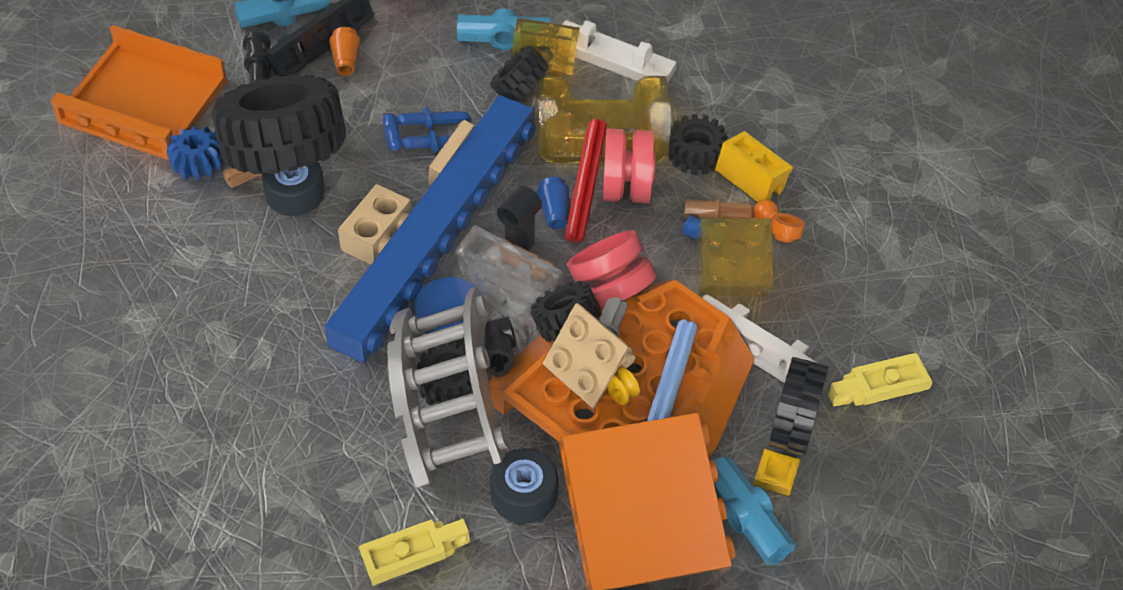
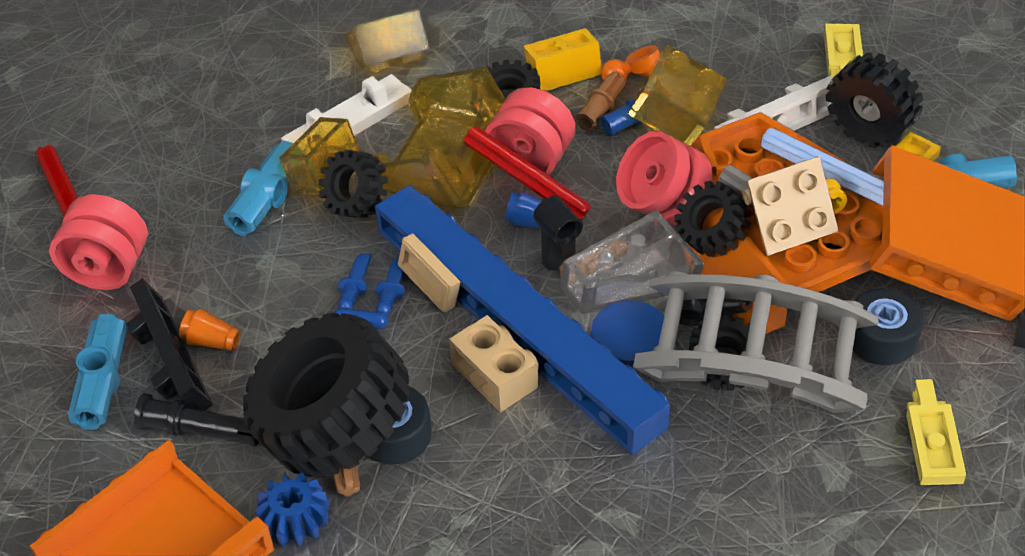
camera: 65 degrees left, 5 degrees down
none -> clear yellow slope [345,9,430,73]

